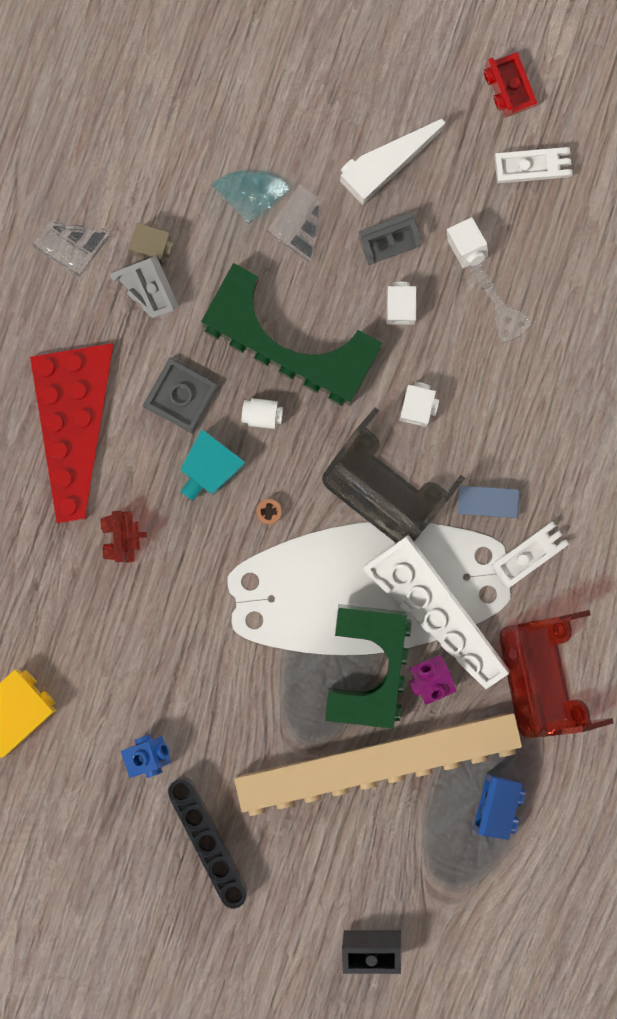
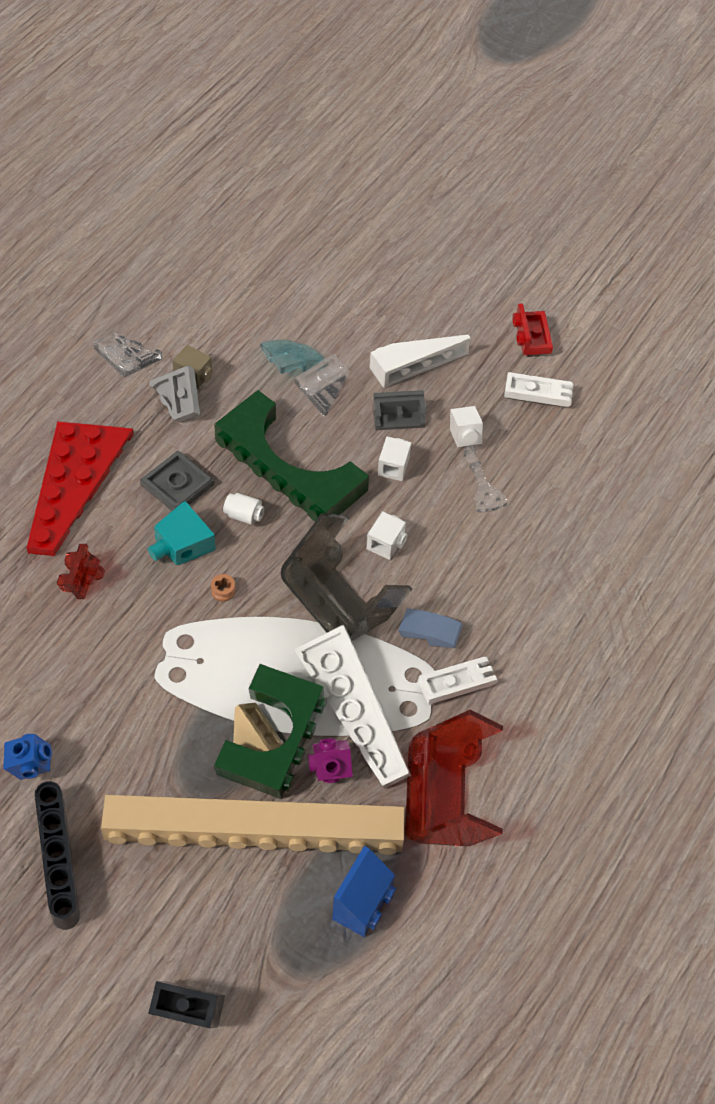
camera: 15 degrees right, 30 degrees down
none -> tan slope [233,702,284,751]

